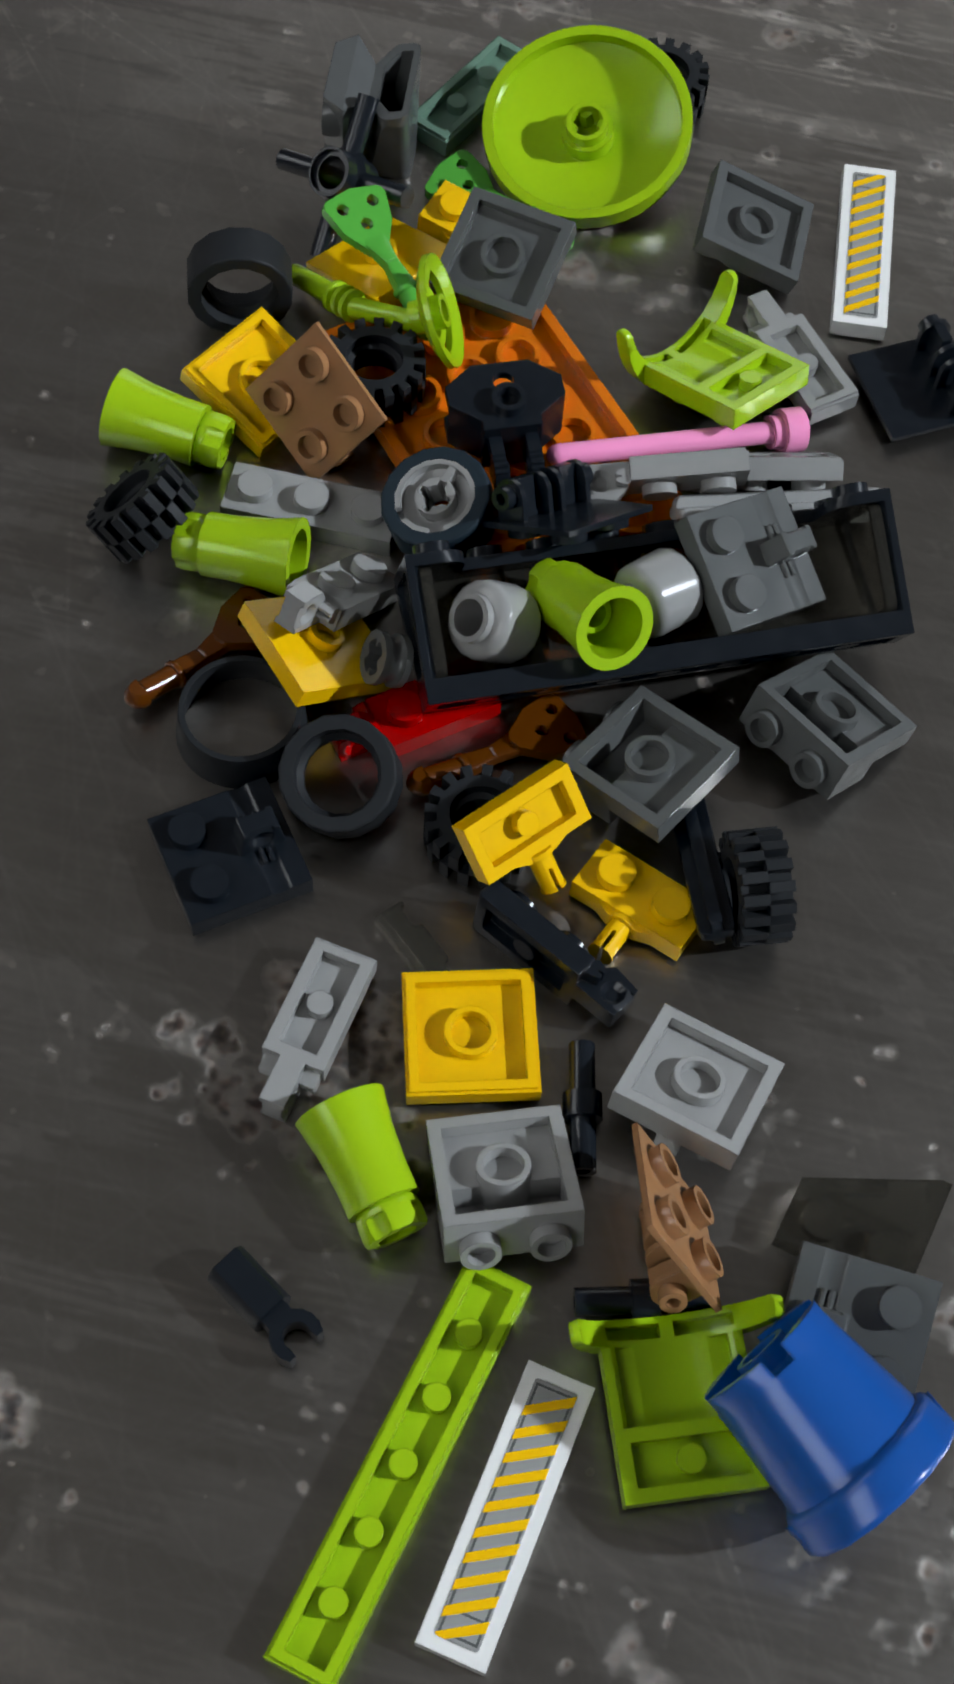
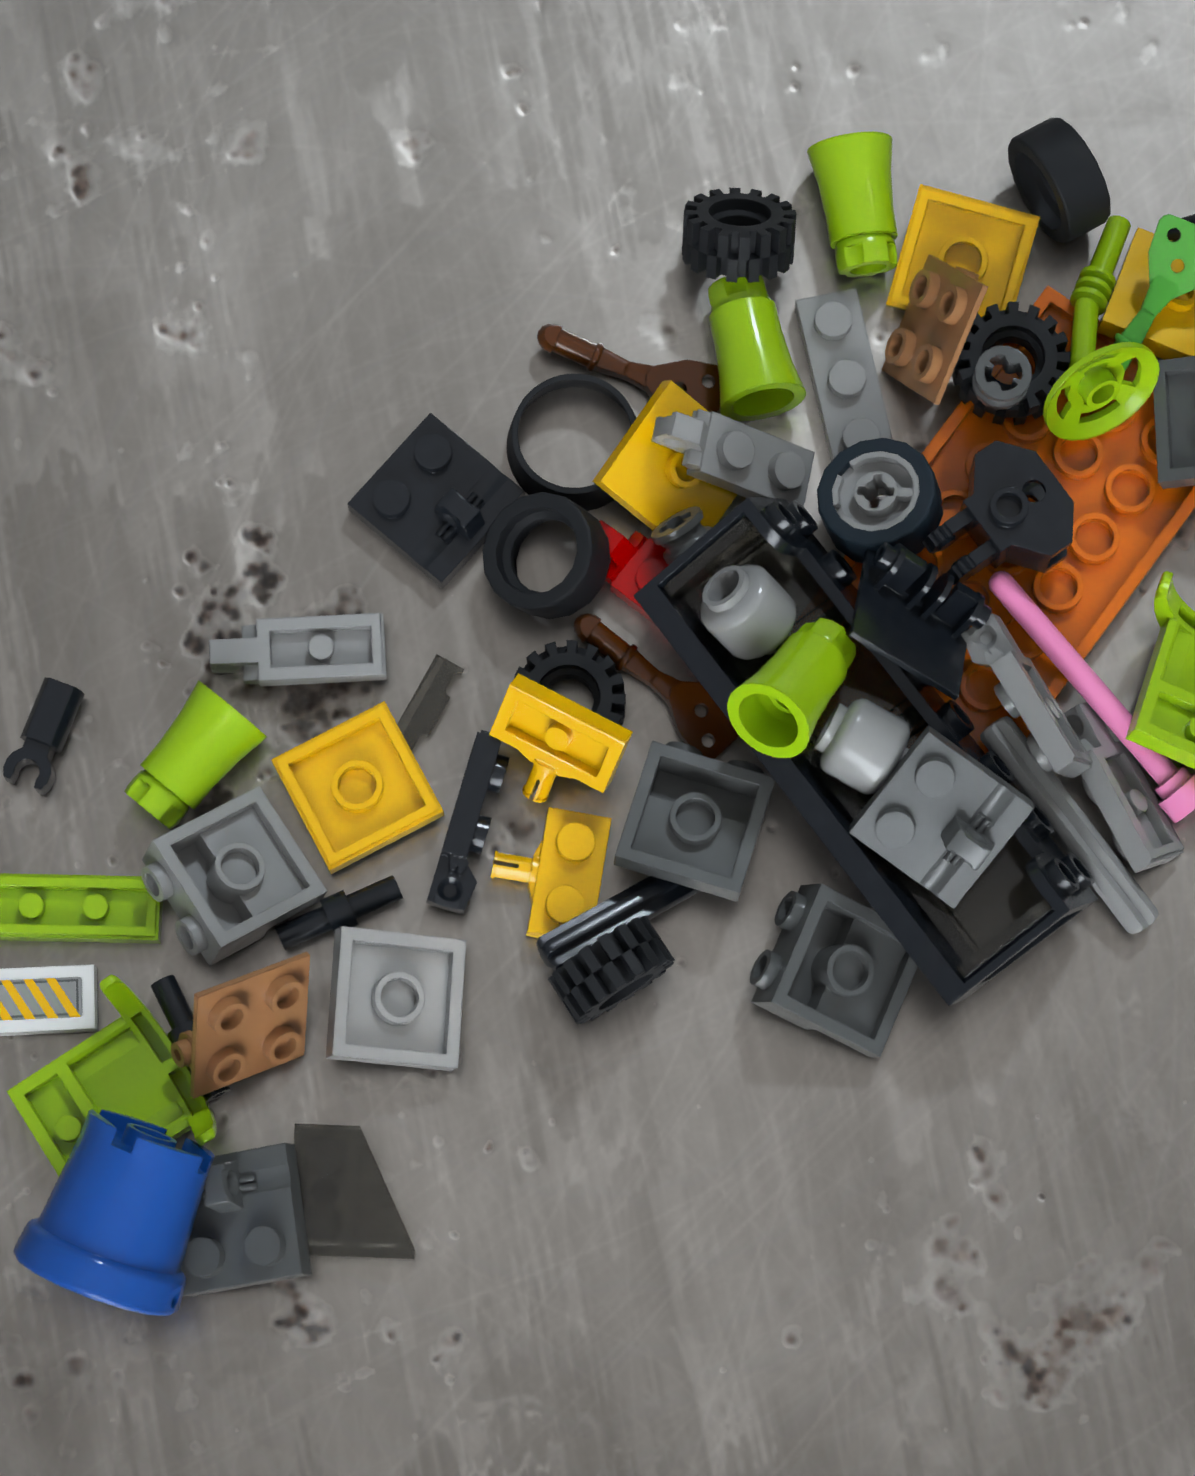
camera: 70 degrees right, 15 degrees up
none -> dark grey bush [972,346,1032,410]

